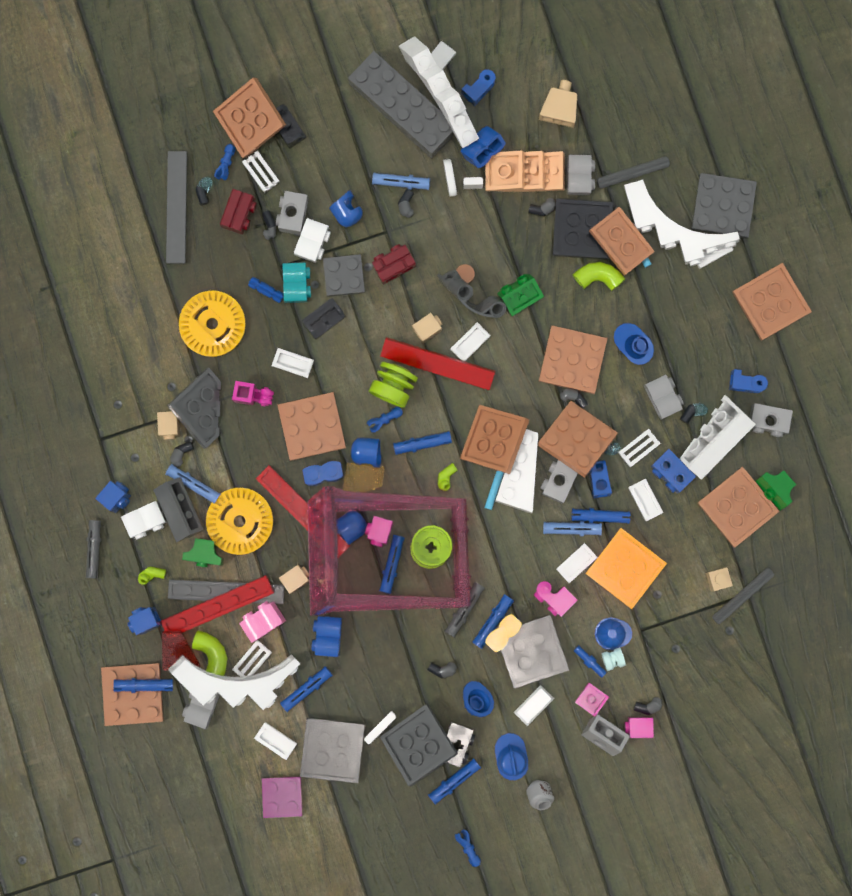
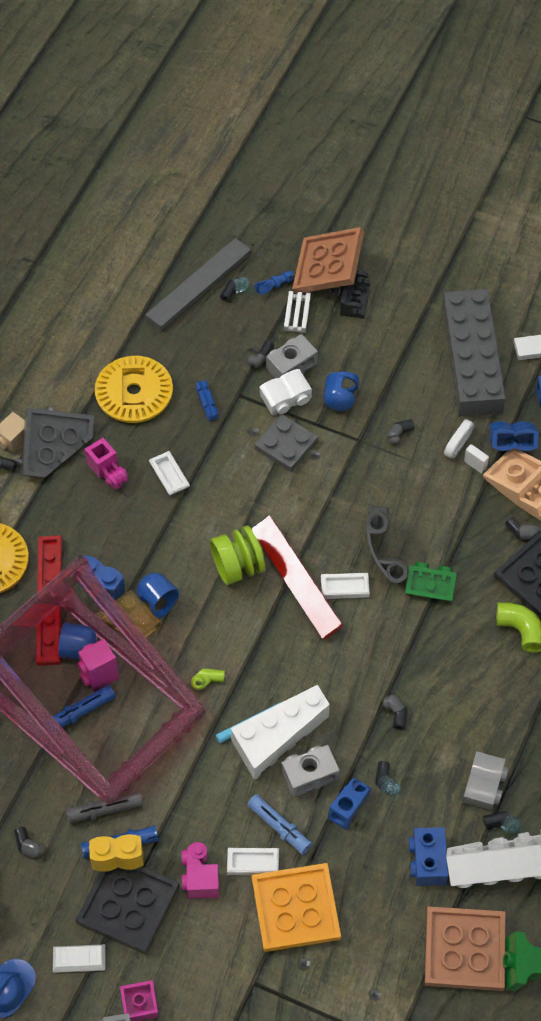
camera: 40 degrees right, 25 degrees down
dark red brick [220,189,257,235] -> none
nougat plate [278,392,346,461] -> none
teal brick [283,263,311,303] -> none
black hinge [302,298,346,340] -> none
blue piece [367,407,403,432] -> none
medium blue pin [372,172,430,190] -> none
dark red brick [372,244,416,285] -> none
blue pin [393,431,452,455] -> none
white arch [399,36,479,148] -> none
lime wheel [410,525,452,569] -> none
tan brick [412,313,443,343] -> none
nougat tile [456,264,475,284] -> none
nougat plate [460,405,529,474] -> none
blue piece [463,681,494,717] -> none
nougat plate [537,401,618,478] -> none
nougat plate [539,326,607,394] -> none
blue pin [571,508,630,524] -> none
blue bar [574,645,607,678] -> none
blue piece [595,617,632,650] -> none
light aqua wheel [601,647,626,671] -> none
blue piece [614,323,654,365] -> none
white tile [618,429,661,467] -> none
white tile [628,479,663,521] -> none
tan brick [705,567,733,592] -> none

